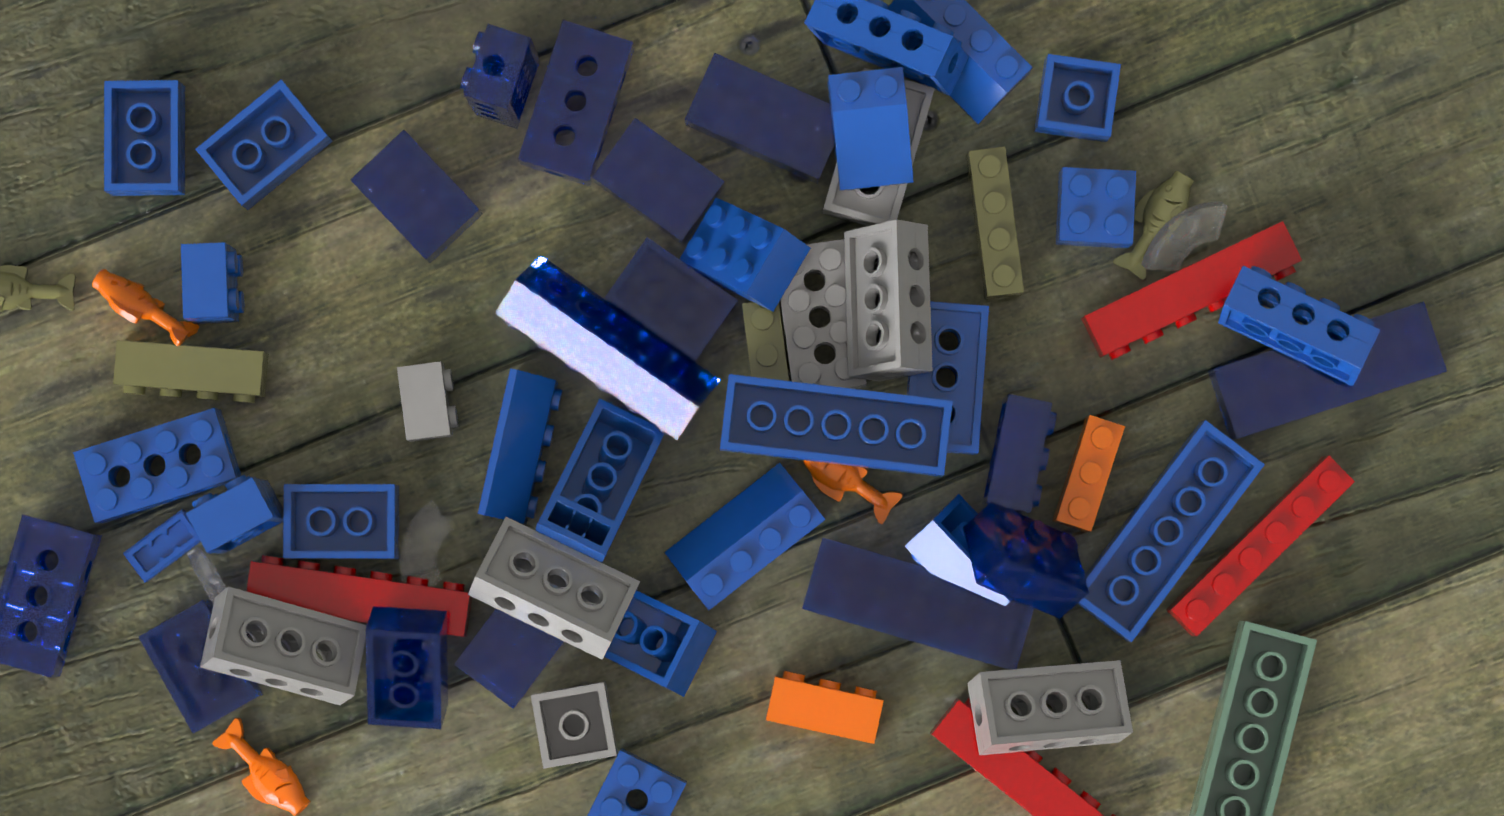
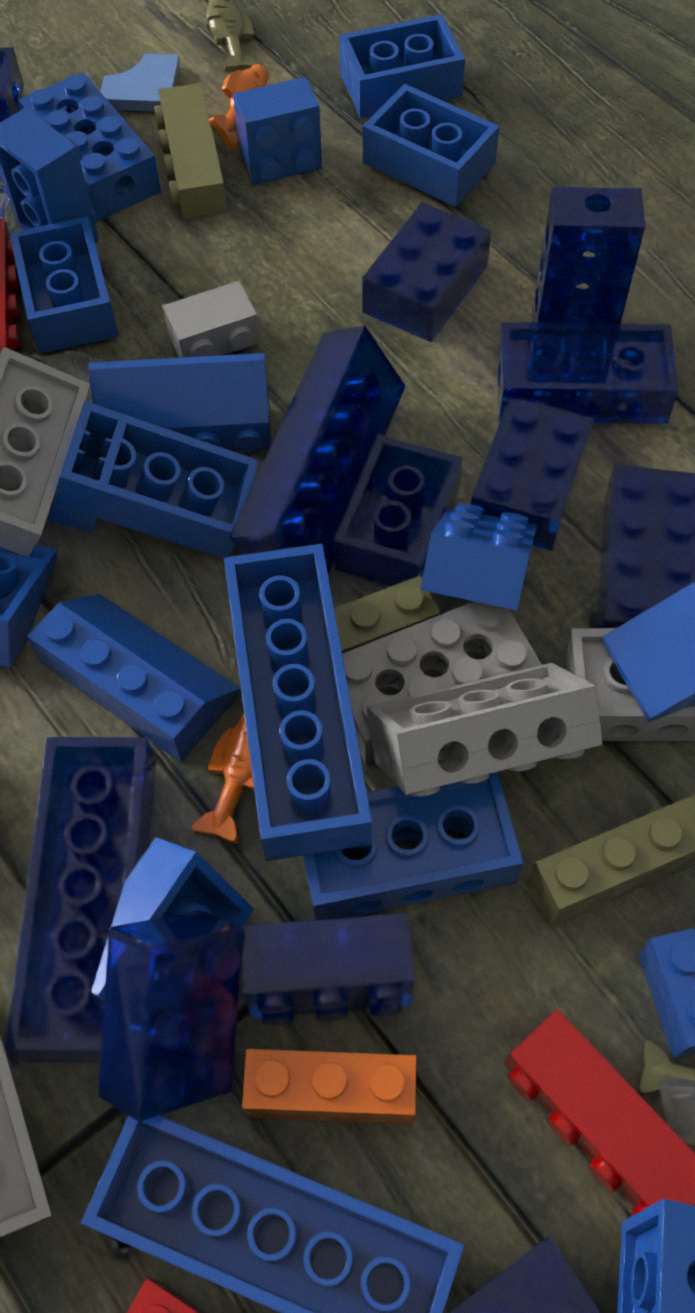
camera: 75 degrees right, 25 degrees down
none -> medium blue tile [101,53,180,112]

